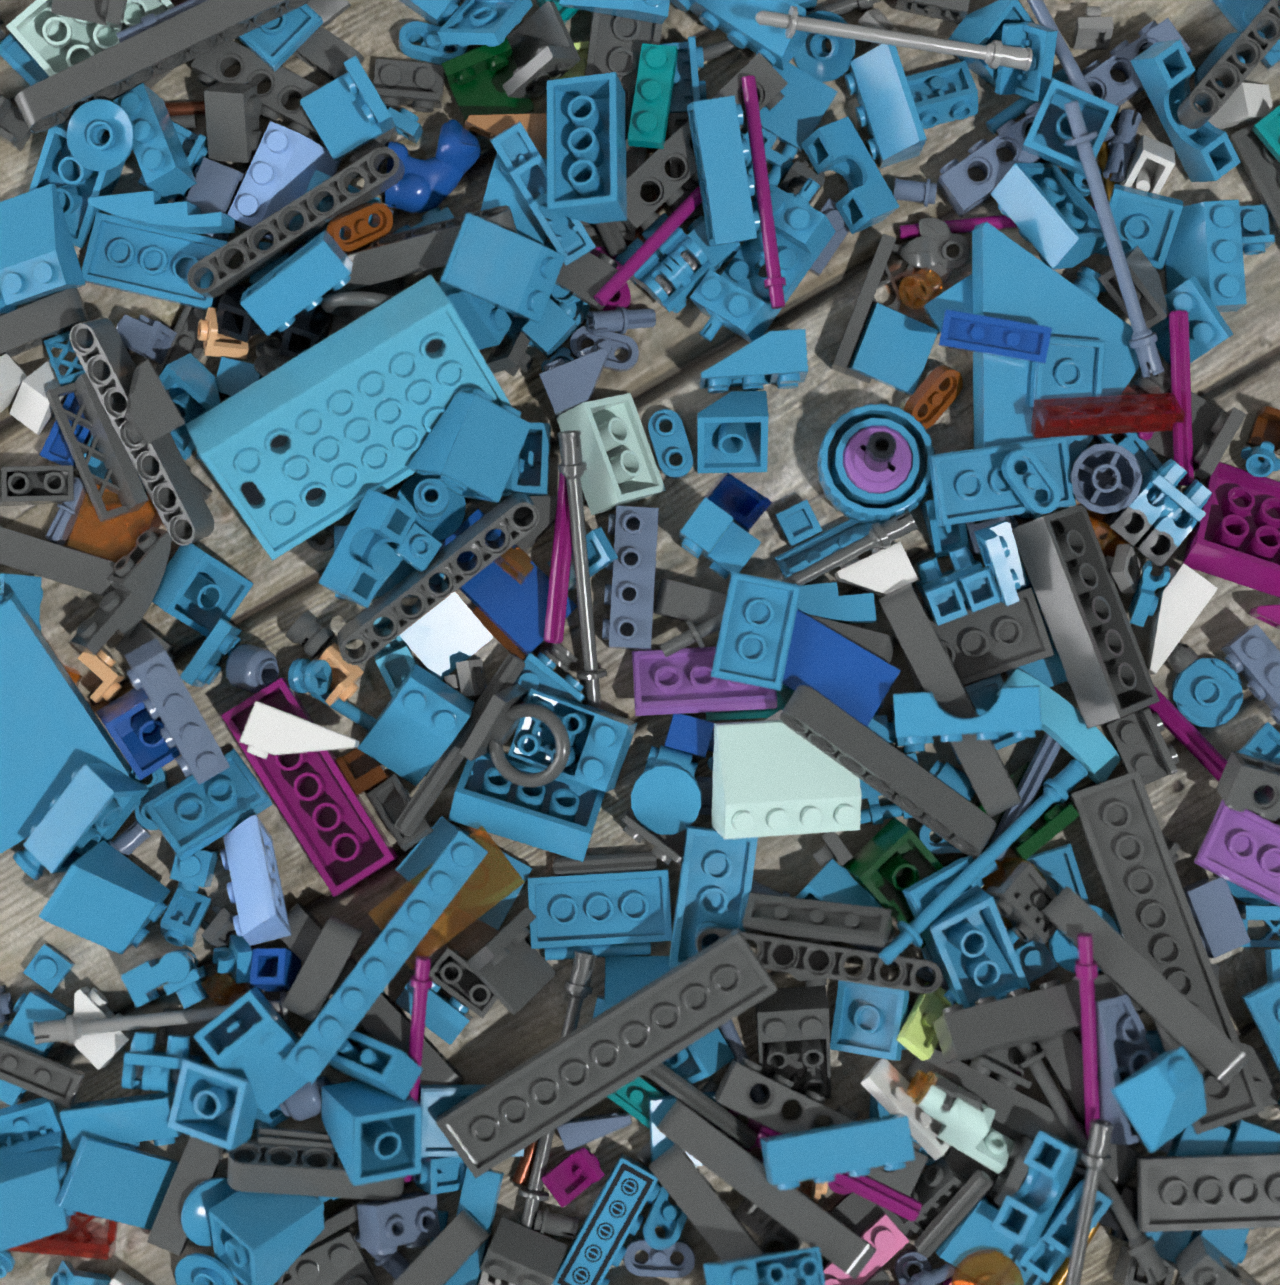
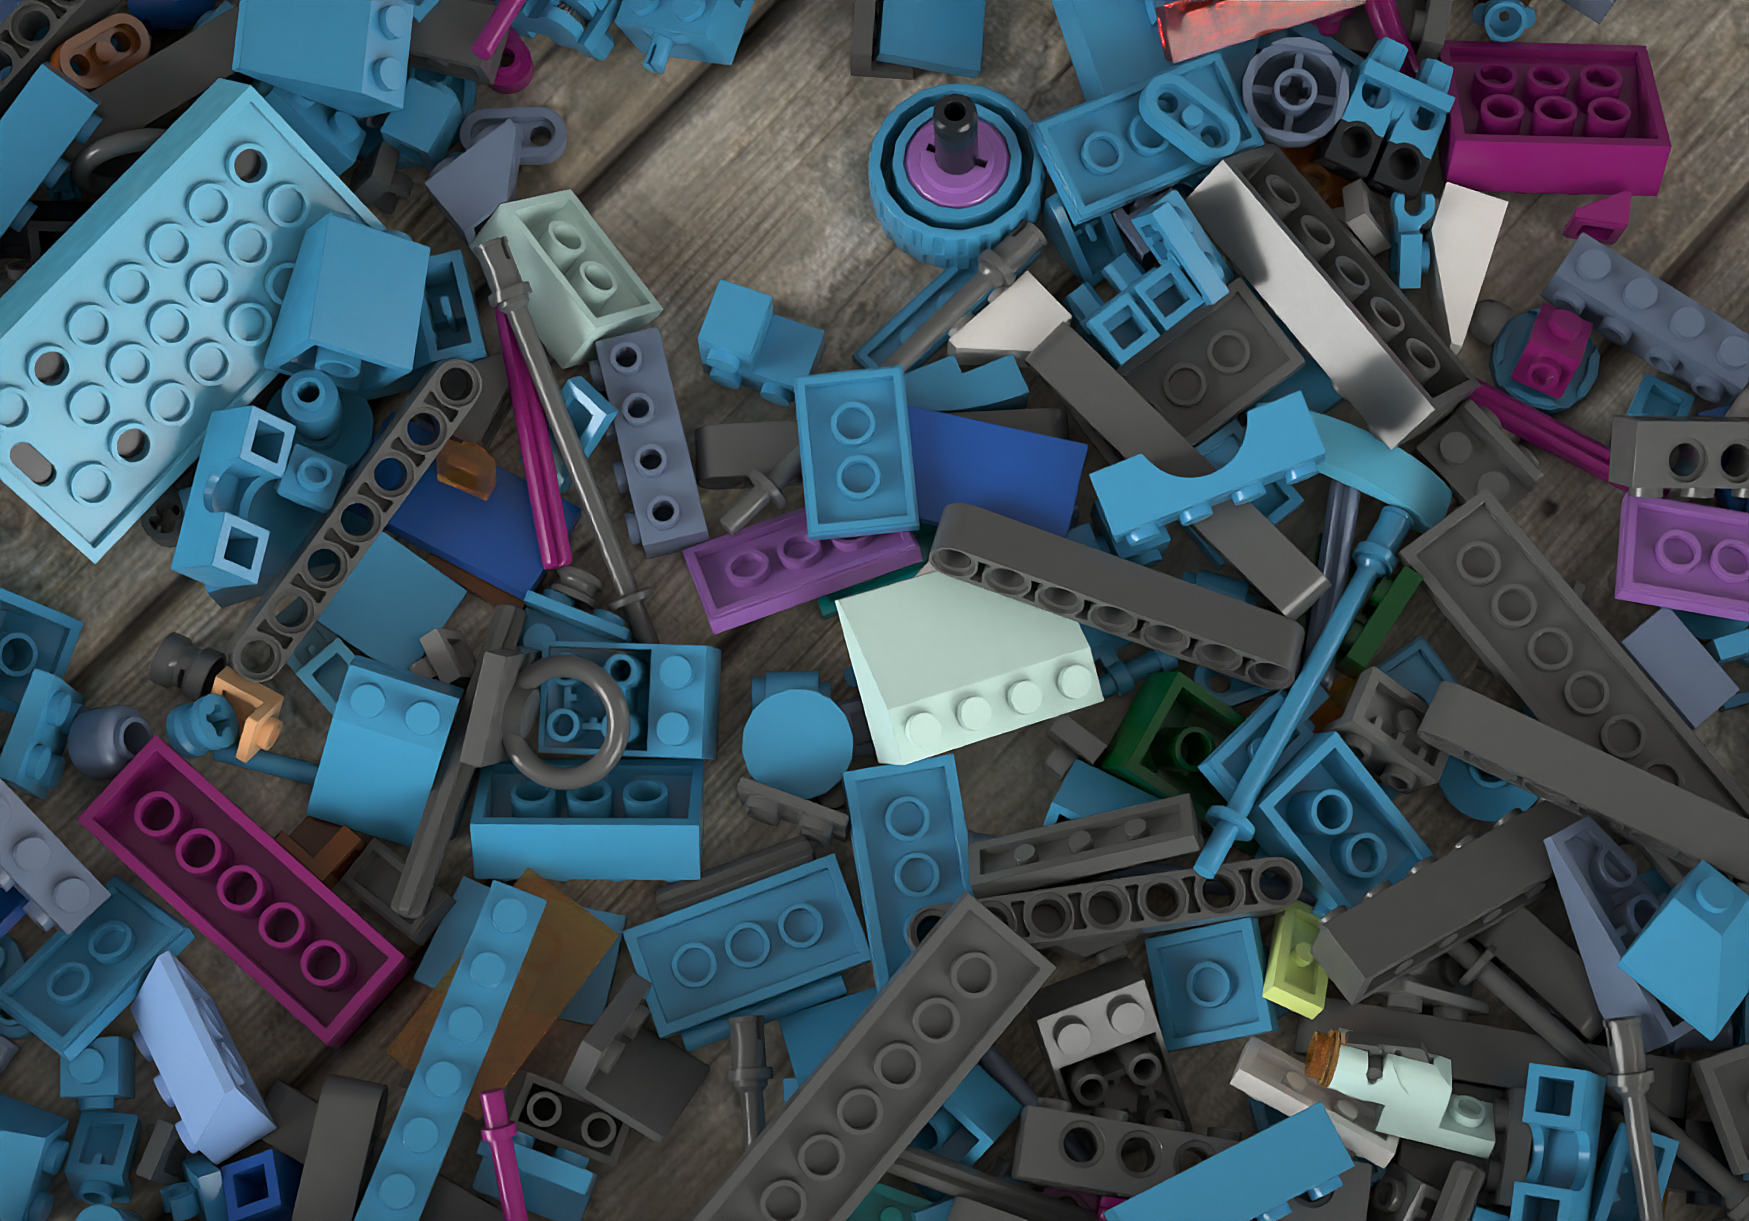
camera: 20 degrees left, 10 degrees down
white slope [240,701,360,759] -> none
sand blue axle [586,306,656,334] -> none
dark azure plate [648,409,693,479] -> none
blue brick [664,714,715,758] -> none
dark azure slope [697,391,768,473] -> none
dark azure slope [700,329,808,394] -> none
clear blue slope [707,473,772,533] -> none
dark azure plate [775,499,823,547] -> none
dark orange plate [904,365,963,429] -> none
dark azure plate [1014,941,1058,984] -> none
magenta bar [1075,932,1100,1140] -> none
none -> magenta bracket [1511,302,1593,398]

